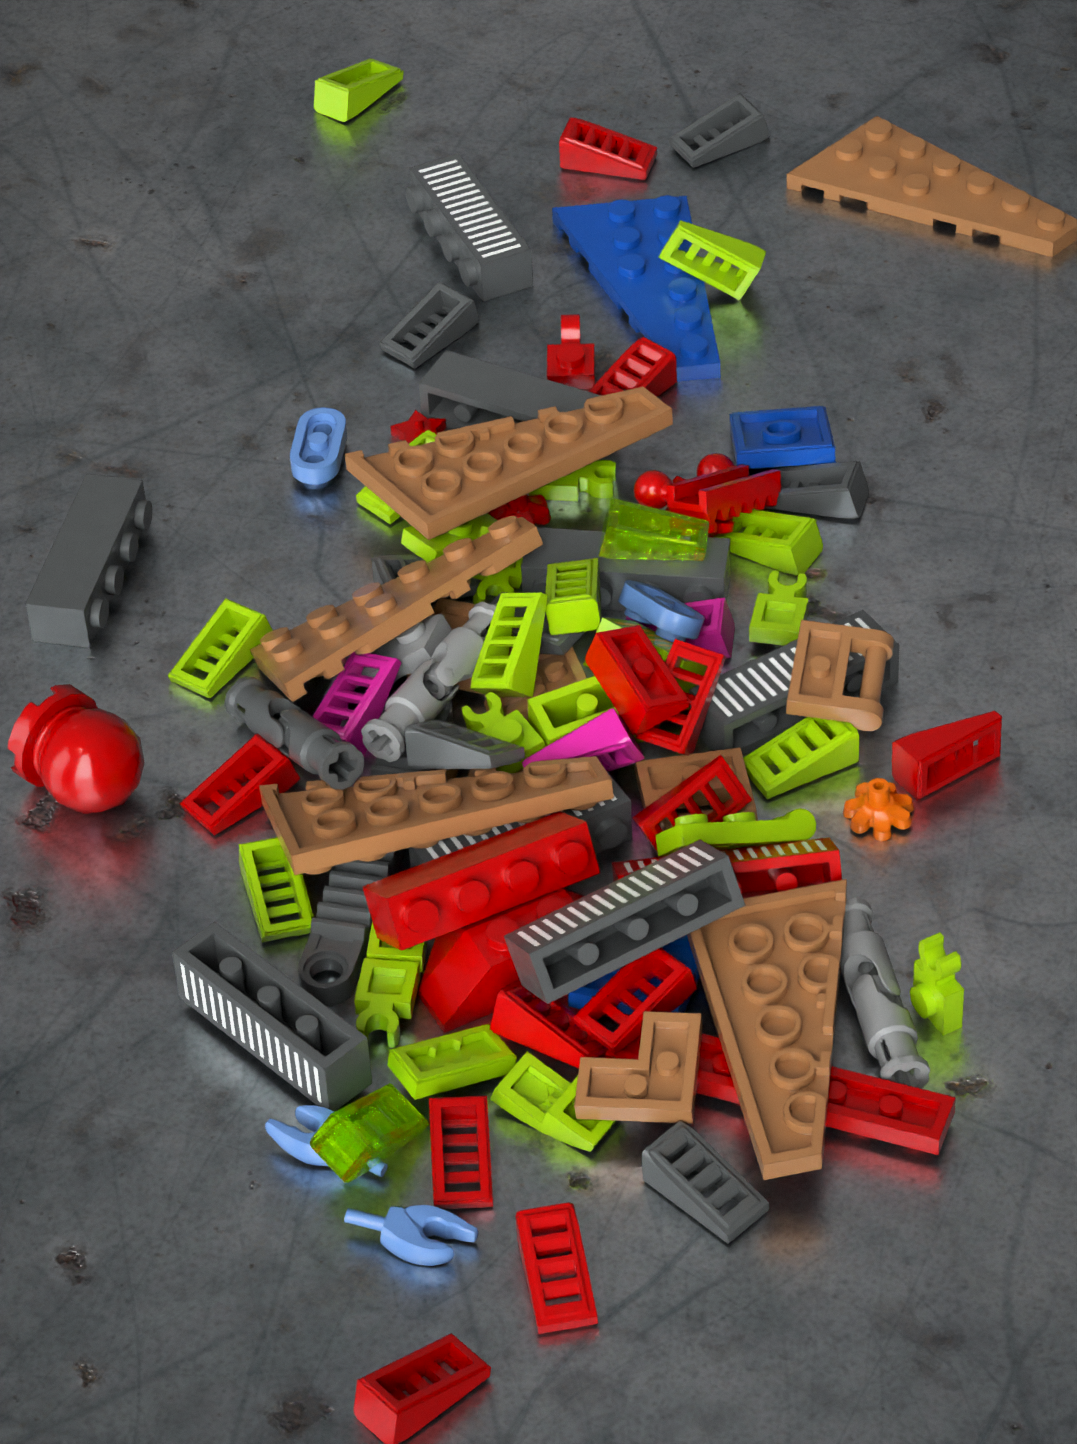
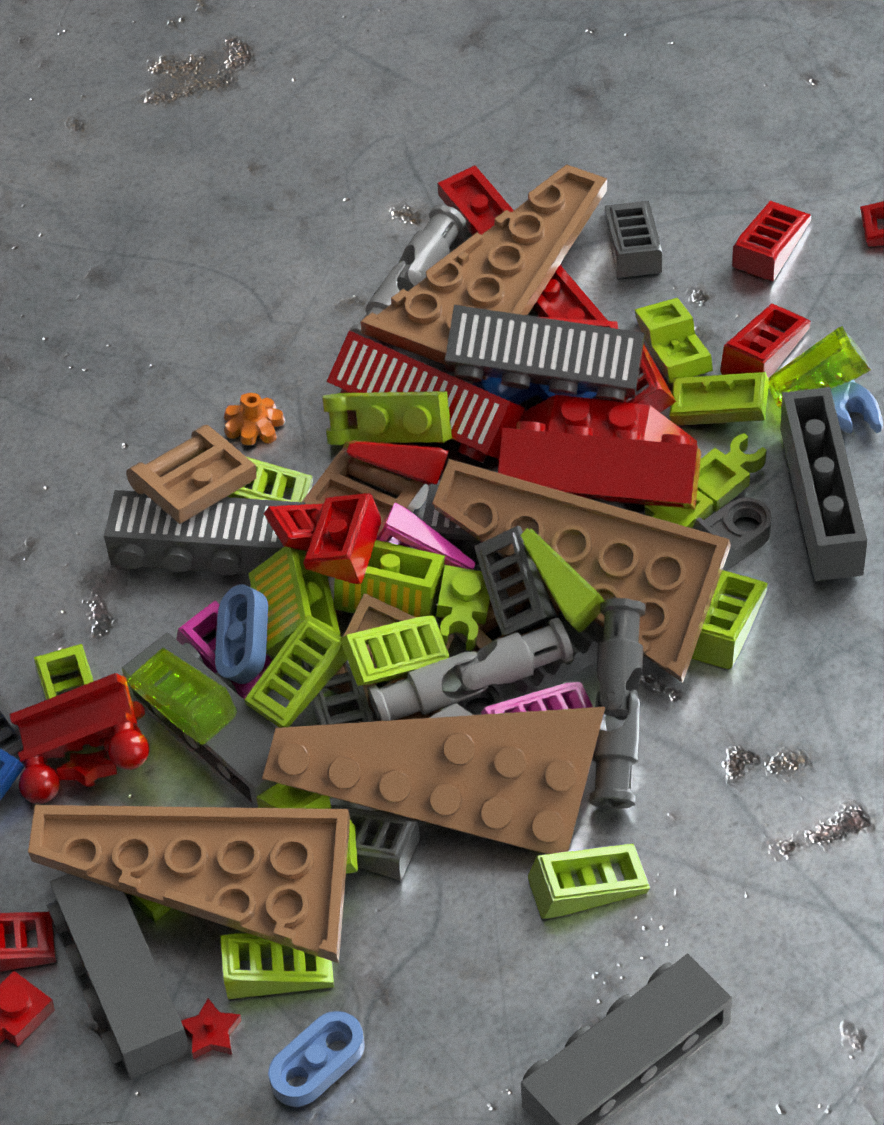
camera: 140 degrees left, 10 degrees up
red tile [8,684,145,814] -> none
red slope [179,733,301,836] -> none
medium blue hand [344,1205,479,1266] -> none
medium nougat plate [574,1011,703,1124] -> none
lime plate [749,570,809,646] -> none
red slope [892,711,1002,800] -> none
lime plate [910,932,964,1036] -> none
none -> lime slope [520,528,605,633]

